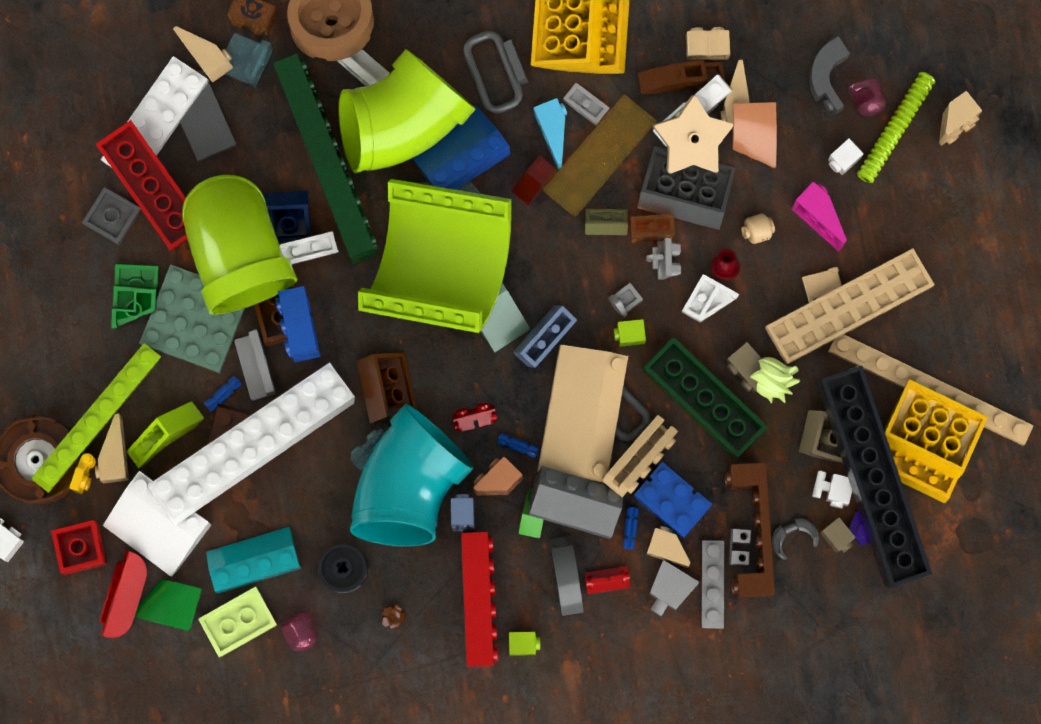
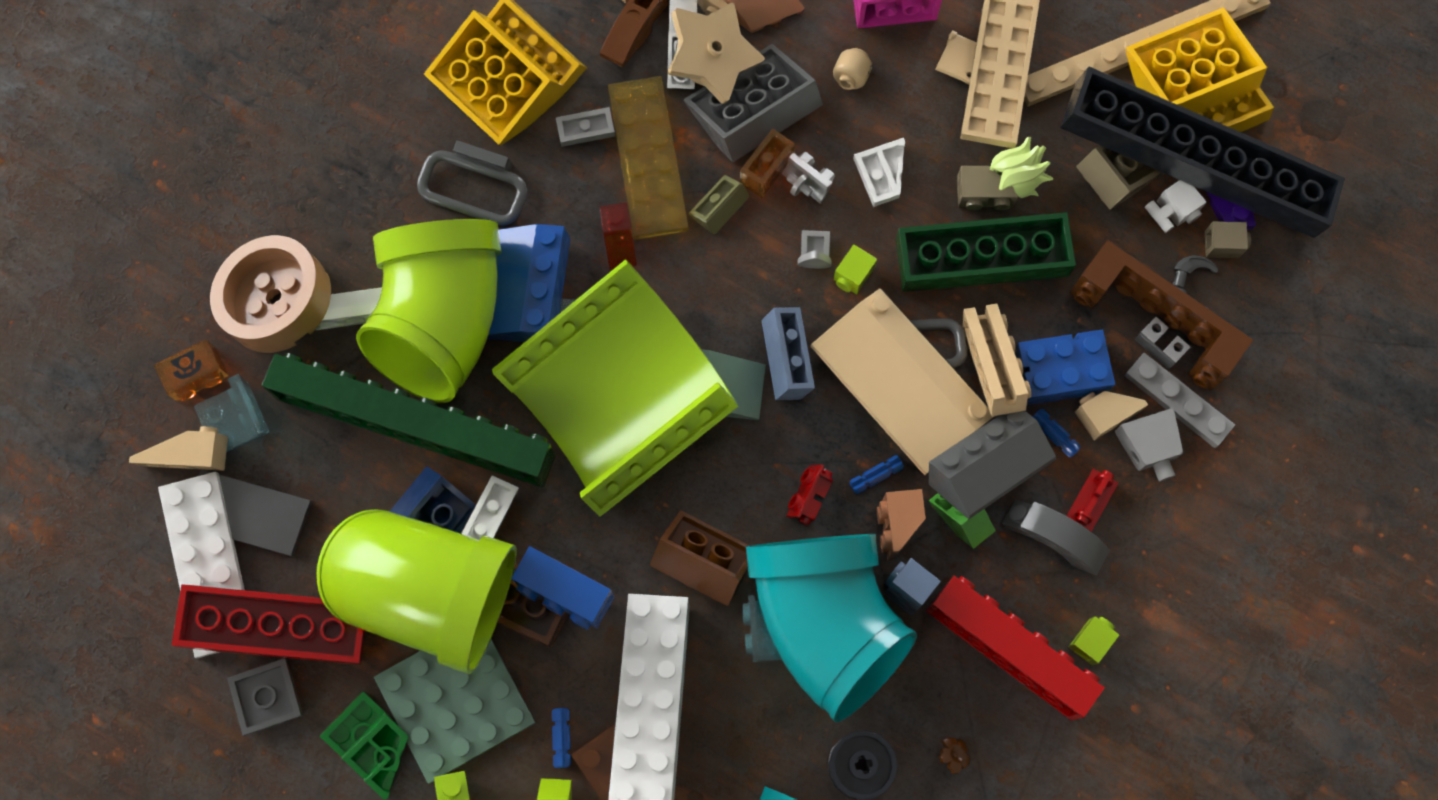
camera: 50 degrees left, 5 degrees down
light grey panel [234,330,276,401] -> none
medium azure slope [533,98,567,170] -> none
dark red piece [710,249,740,280] -> none

